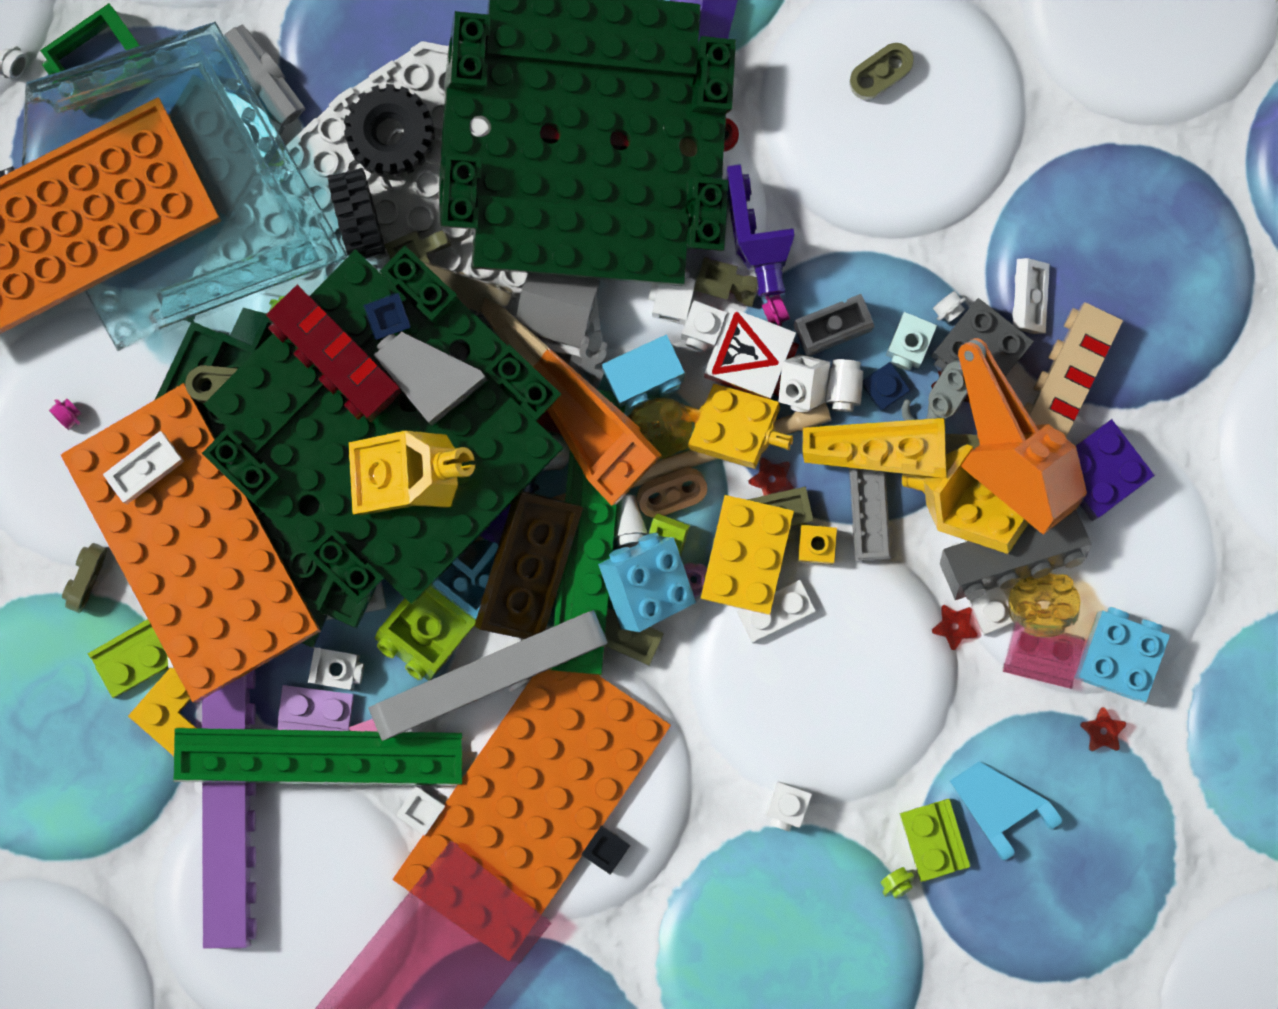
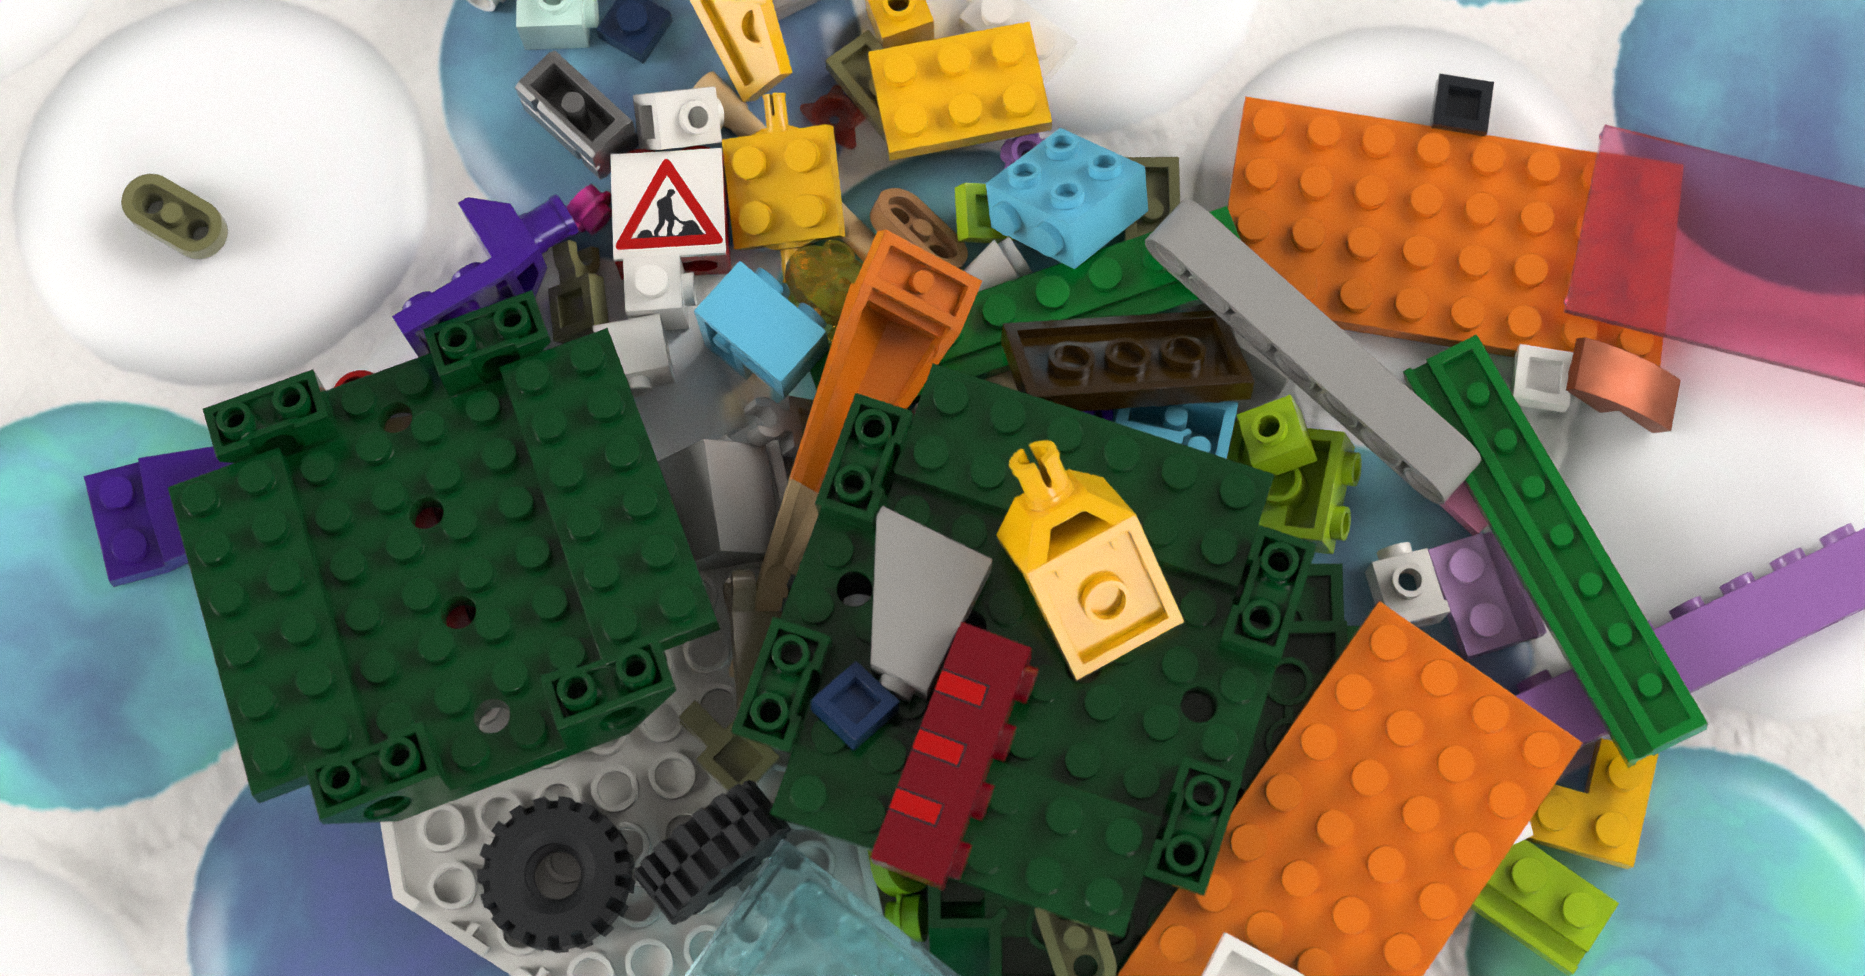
camera: 115 degrees left, 10 degrees down
white brick [826,359,864,412] -> none
none -> lime plate [1236,394,1318,476]
none -> slope [1566,337,1681,433]

